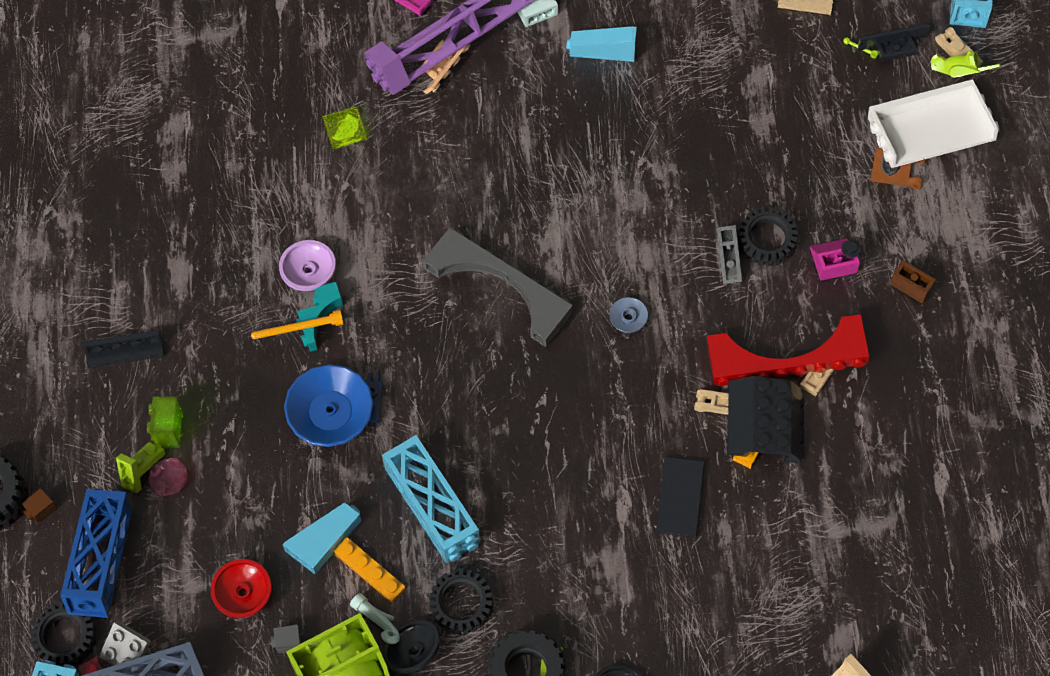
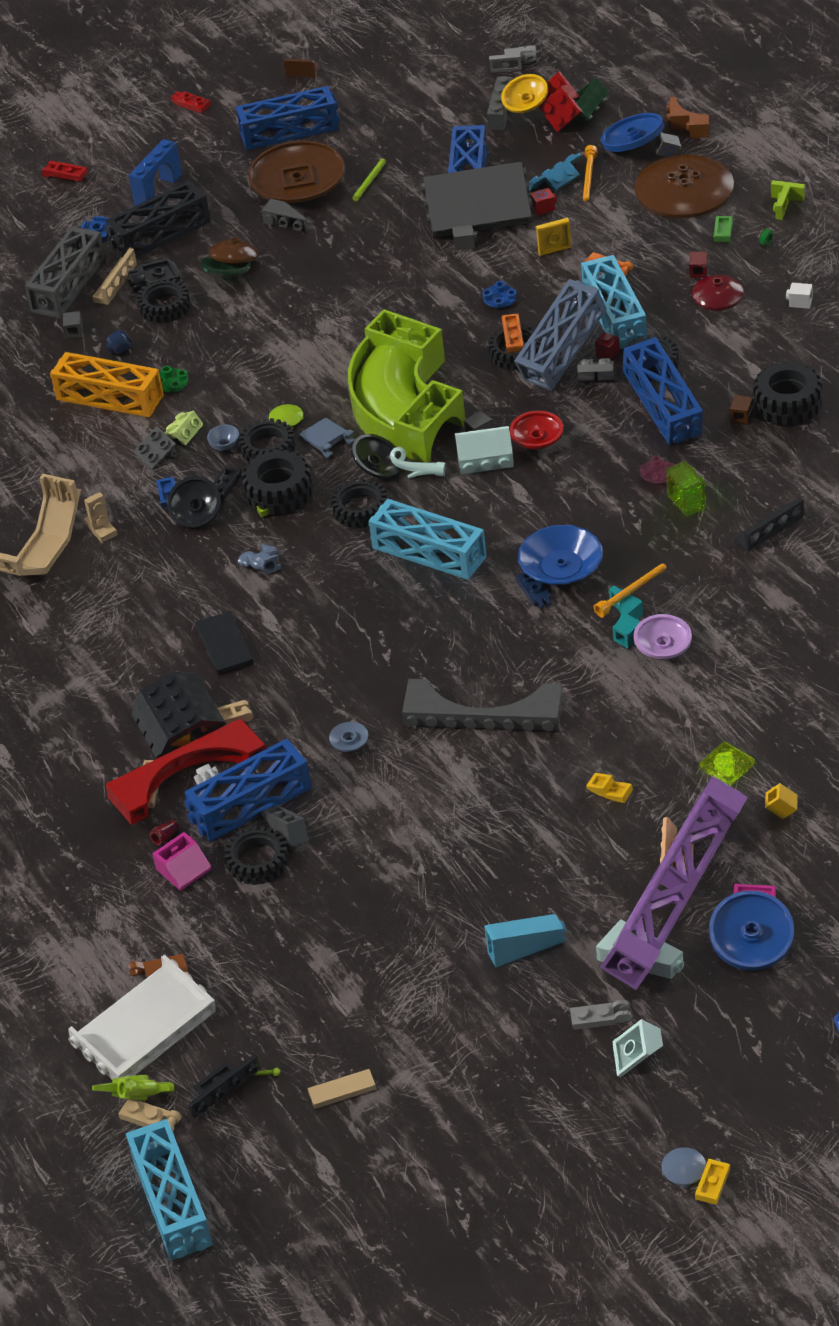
camera: 155 degrees right, 20 degrees down
lime bracket [116,442,165,494] -> none
medium azure slope [283,503,361,574] -> none
light orange plate [333,537,406,604] -> none
black plate [841,240,861,259] -> none
reddish brown brick [890,260,936,304] -> none
none -> dark red cone [150,820,179,846]
none -> blue piece [184,739,312,842]
none -> white gear [194,764,219,785]
none -> sand blue animal [238,543,281,574]
none -> light aqua slope [455,426,514,474]
none -> yellow slope [586,773,633,803]
none -> yellow brick [765,783,797,819]

